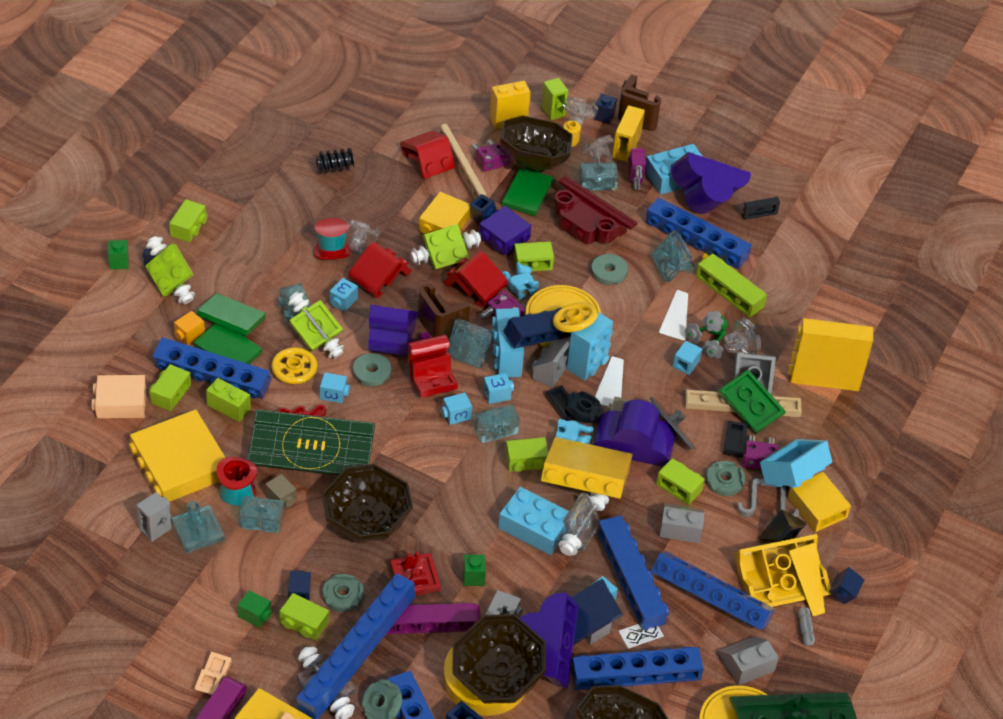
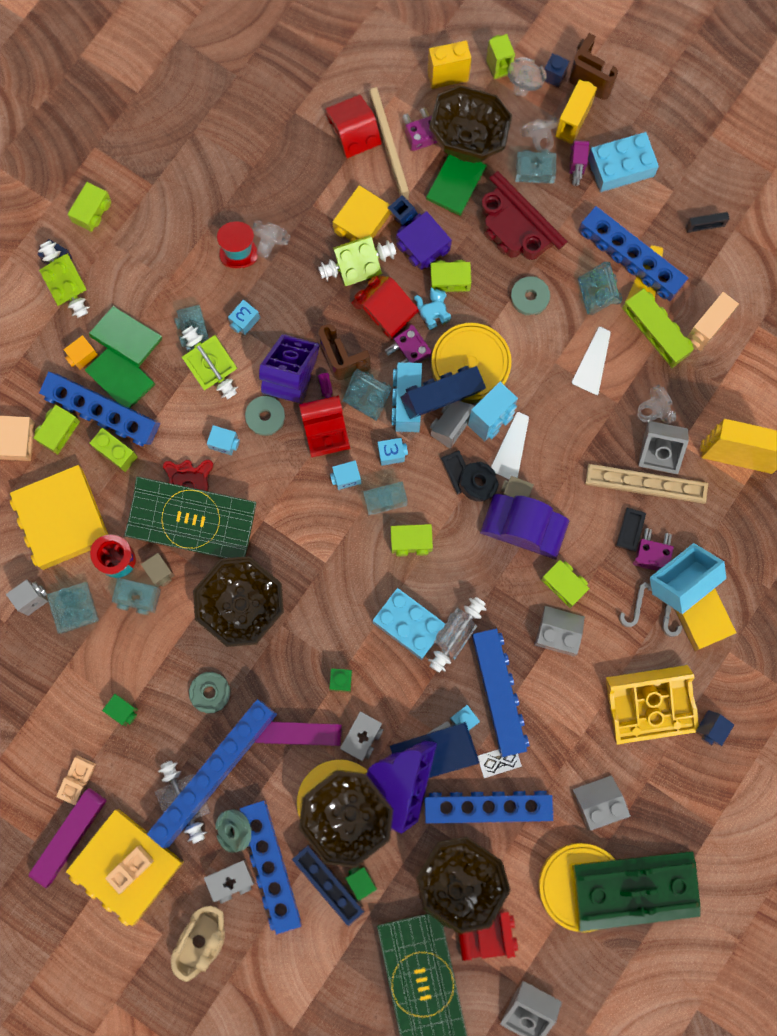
camera: 10 degrees right, 30 degrees up
green brick [108,240,129,270] -> none
yellow plate [271,347,318,384] -> none
lime brick [280,593,329,641] -> none
dark blue brick [288,571,311,601] -> none
black piece [316,148,354,174] -> none
red piece [348,242,412,298] -> none
red plate [390,552,441,596] -> none
yellow brick [541,437,633,499] -> none
yellow plate [553,302,598,332] -> none
medium azure animal [556,419,594,444] -> none
yellow brick [563,121,581,147] -> none
dark grey shield [650,397,696,450] -> none
blue brick [651,551,775,630] -> none
dark purple brick [671,152,751,214] -> none
medium azure brick [673,341,702,375] -> none
light grey plant [685,311,728,358] -> none
sand green tile [705,461,746,496] -> none
green tile [718,370,786,435] -> none
black slope [757,509,806,542] -> none
yellow sticker [789,543,825,616] -> none
light grey axle [798,607,815,646] -> none
none -> light nougat brick [687,292,739,352]

